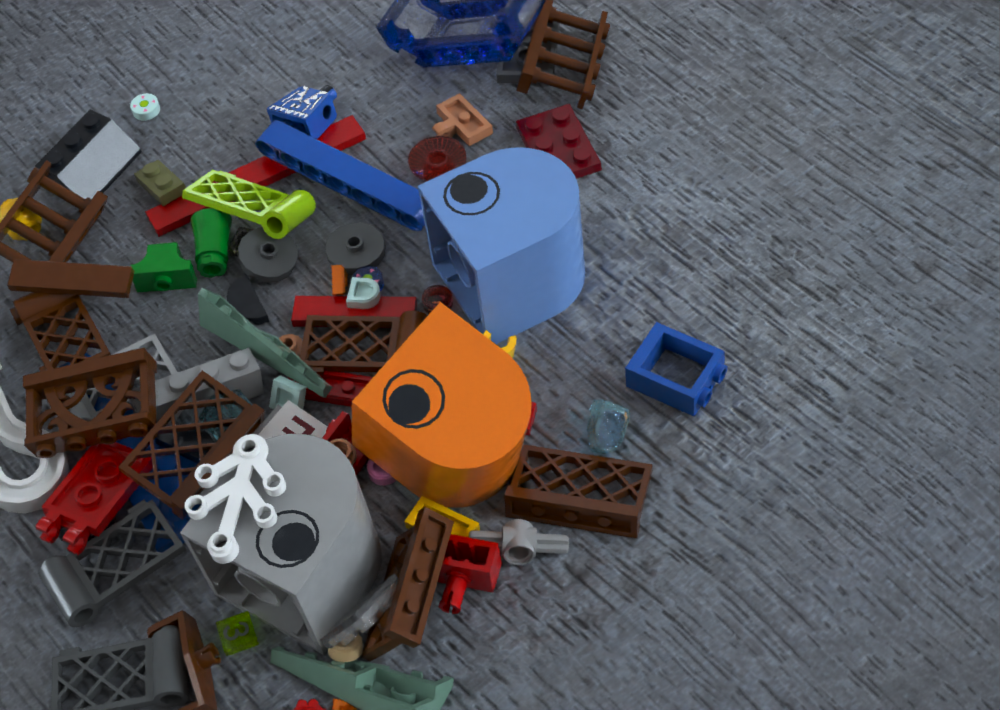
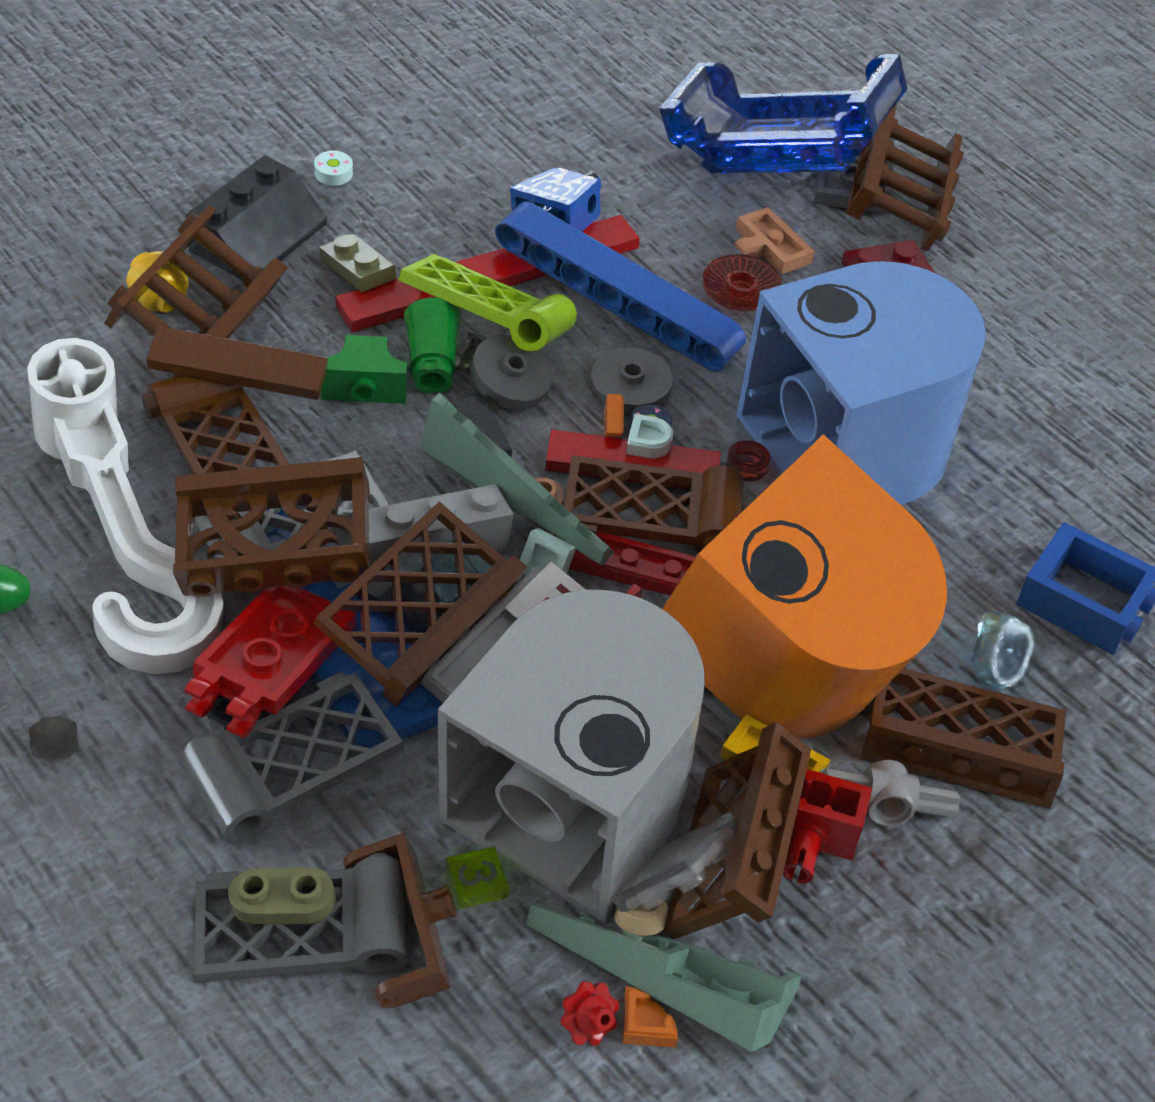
camera: 10 degrees left, 5 degrees down
white plant [185,434,286,564] -> none
none -> olive plate [228,867,336,924]

